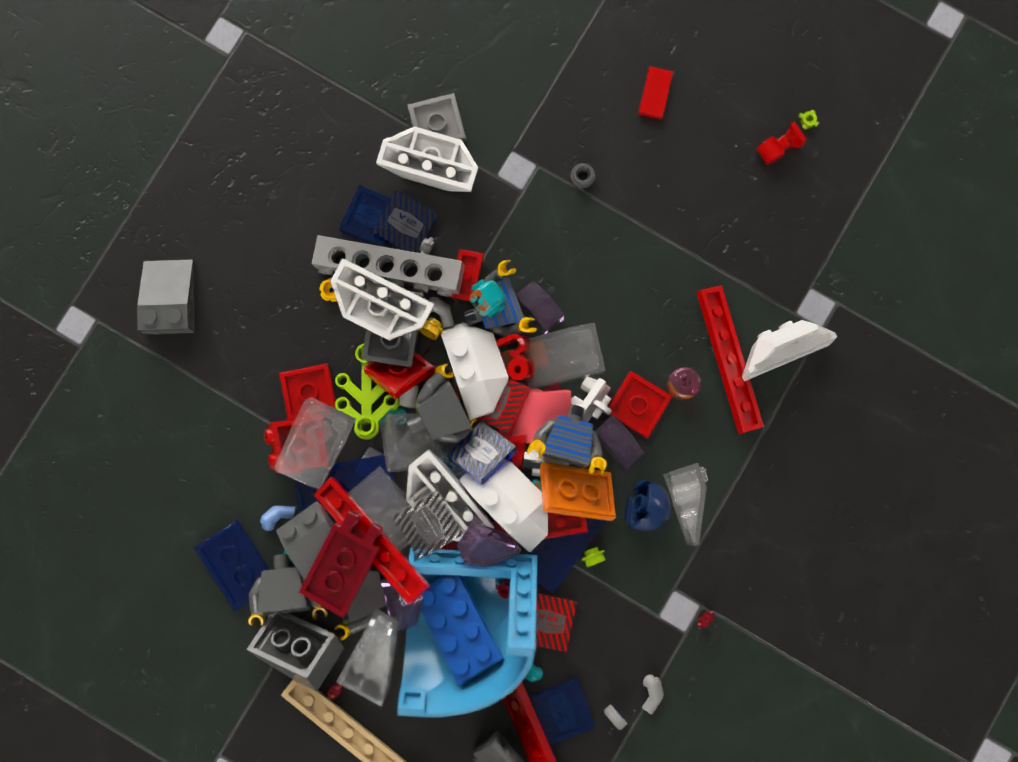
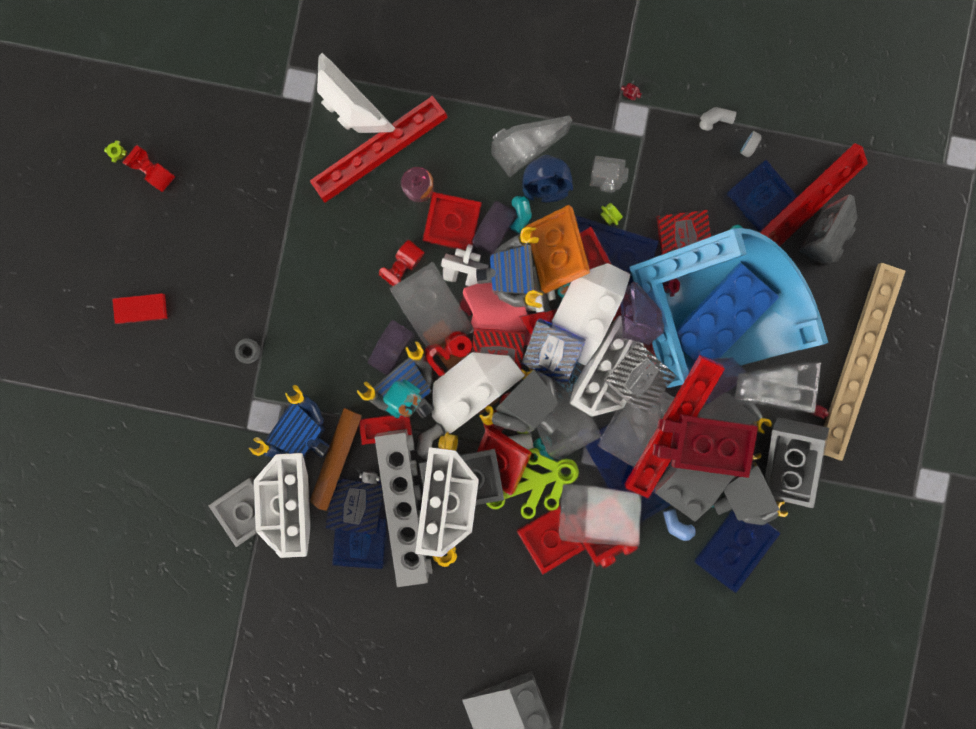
camera: 110 degrees left, 5 degrees up
none -> torso [249,385,331,458]
none -> dark orange tile [309,408,362,511]
none -> red leg [379,240,425,289]
none -> teal arm [510,196,532,234]
none -> clear brick [590,156,629,192]

